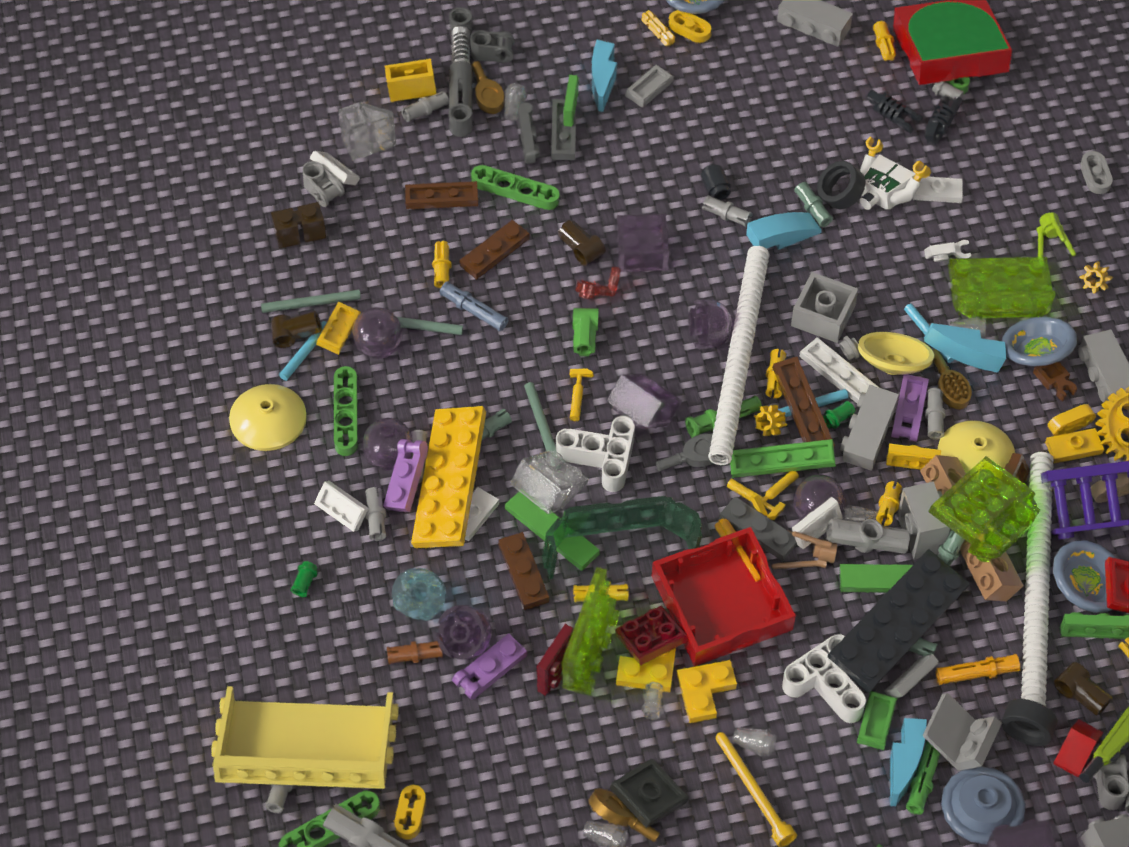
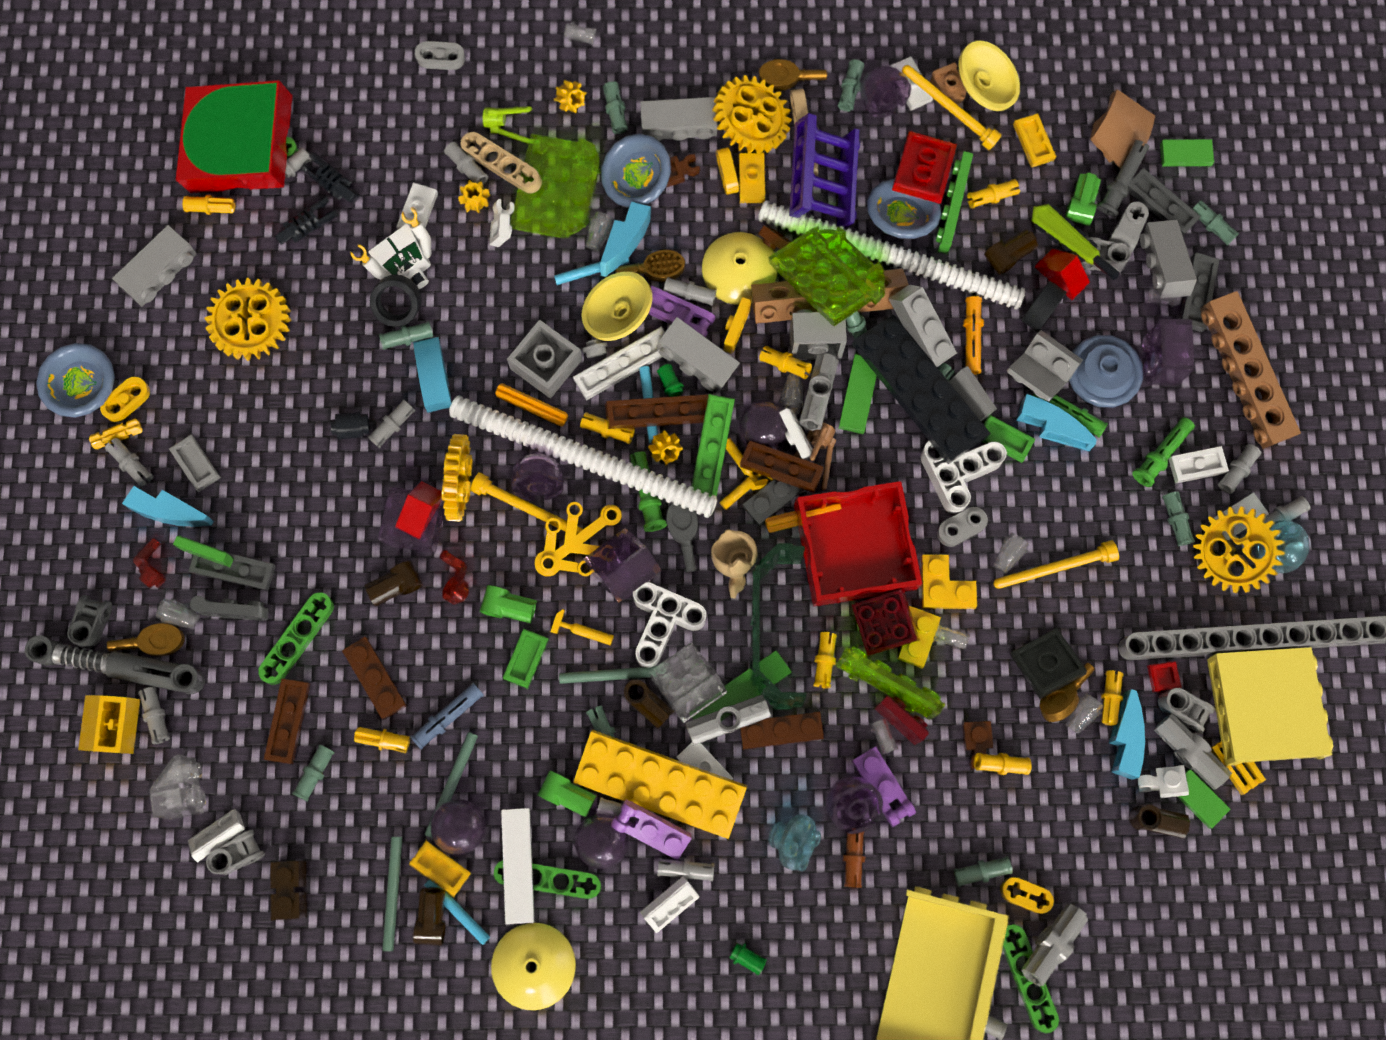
camera: 80 degrees left, 20 degrees up
none -> light grey pin [105,438,153,487]
none -> clear red plate [133,537,167,588]
none -> yellow gear [205,278,291,361]
none -> sand green pin [292,744,335,802]
none -> red slope [396,481,442,539]
none -> yellow gear [442,434,473,521]
none -> light grey pin [444,142,488,185]
none -> yellow gear [458,180,490,213]
none -> tan beam [461,132,542,193]
none -> yellow piece [470,472,583,534]
none -> light orange axle [495,383,568,426]
none -> white tile [501,808,534,924]
none -> bright green tile [503,629,549,689]
none -> yellow plant [534,502,622,576]
none -> bright green piece [537,771,597,817]
none -> sand green pin [603,81,628,134]
none -> dark brown piece [623,680,674,729]
none -> light grey piece [685,694,771,746]
none -> tan hair [711,529,758,599]
none -> reddish brown plate [740,441,824,493]
none -> clear pin [870,718,899,755]
none -> light grey brick [888,285,957,367]
none -> light grey plate [937,507,988,547]
none -> sand green pin [954,856,1013,887]
none -> reddish brown plate [962,721,993,769]
none -> yellow pin [974,753,1032,775]

